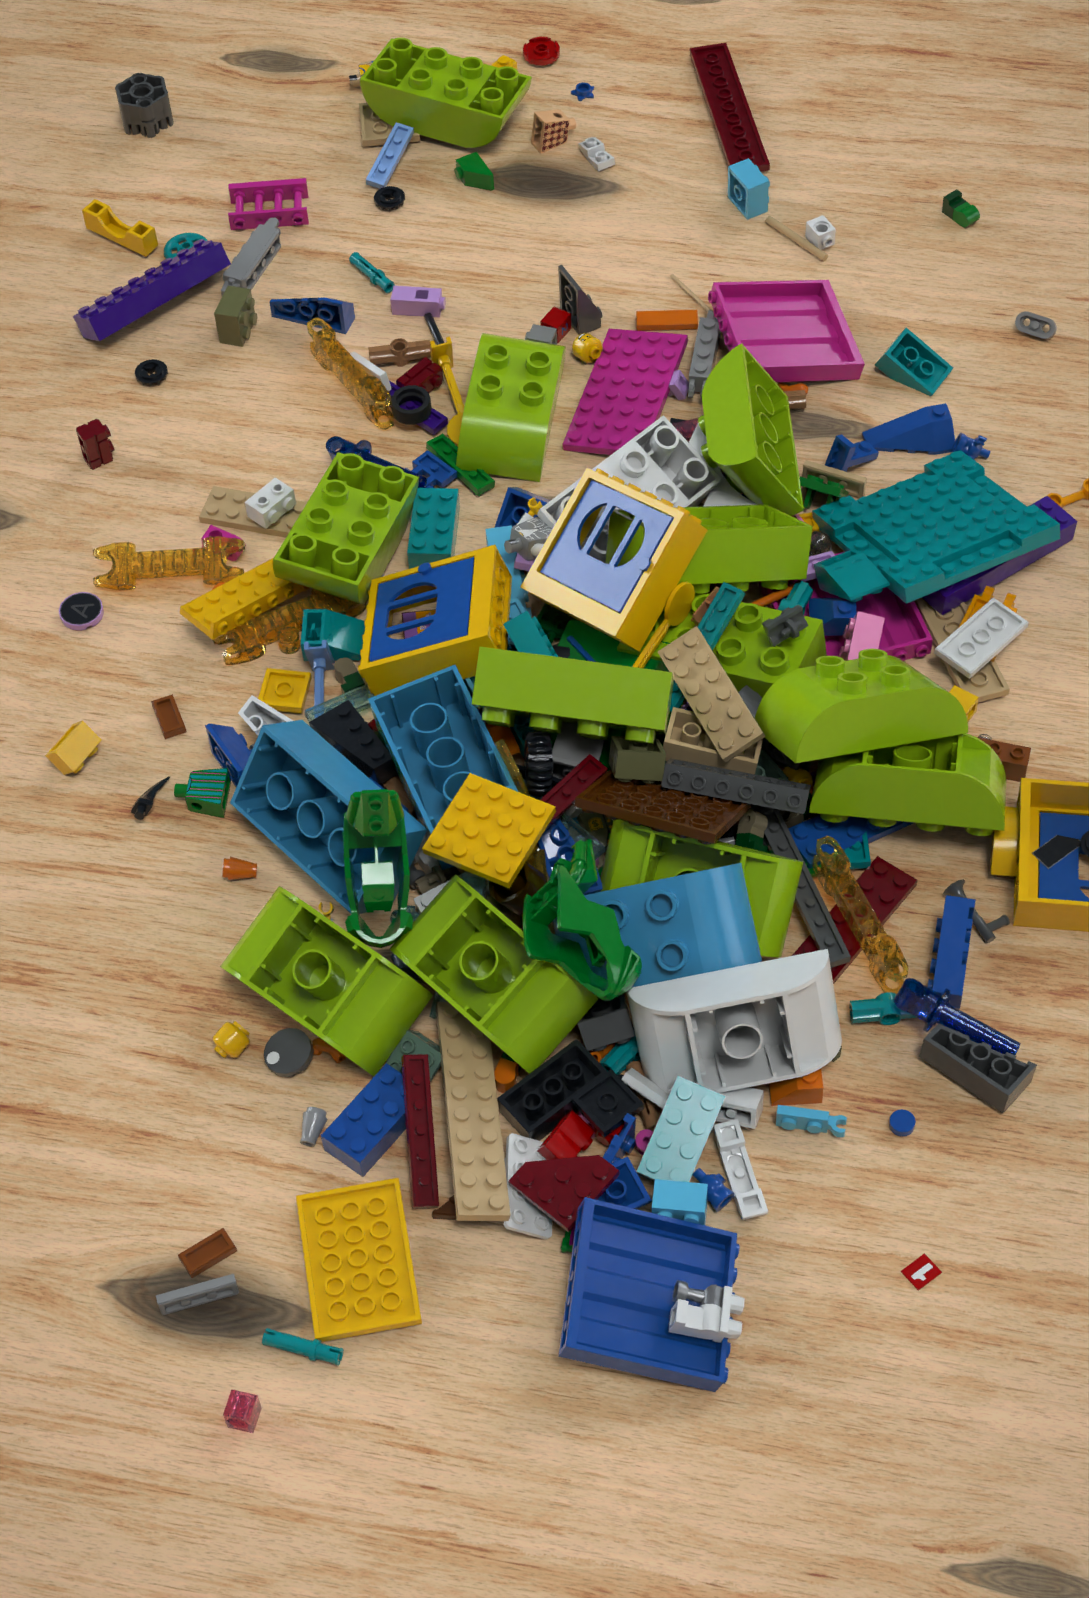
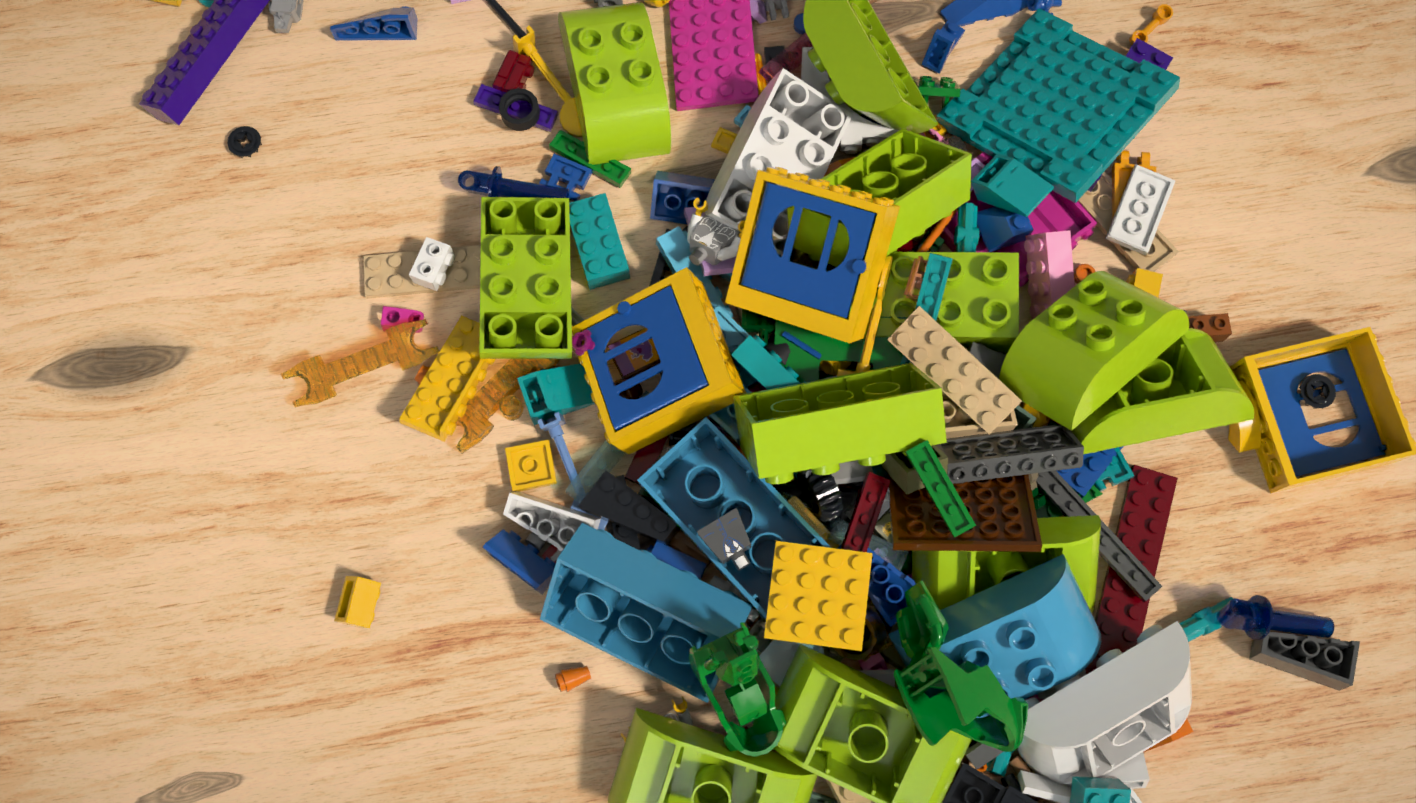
camera: 25 degrees left, 20 degrees up
black tile [59,592,104,631] -> none
dark red brick [76,419,115,470] -> none
black bar [131,776,170,820] -> none
dark orange tile [151,694,187,739] -> none
green torso [174,768,231,818] -> none
olive brick [214,285,257,347] -> none
clear yellow piece [307,318,394,430] -> none
leg [334,658,367,702] -> none
white tile [348,351,391,393] -> none
medium nougat piece [368,338,431,366] -> none
dark grey hips [762,605,808,646] -> none
medium azure plate [776,1105,847,1137] -> none
tan tile [802,460,867,498] -> none
clear yellow piece [813,836,908,995] -> none
blue tile [889,1109,916,1136] -> none
blue wedge [927,895,976,1009] -> none
dark grey piece [943,879,1010,943] -> none
black tile [1032,835,1081,869] -> none
none -> magenta plate [572,330,595,356]
none -> dark grey torso [697,508,752,571]
none -> green plate [905,440,976,538]

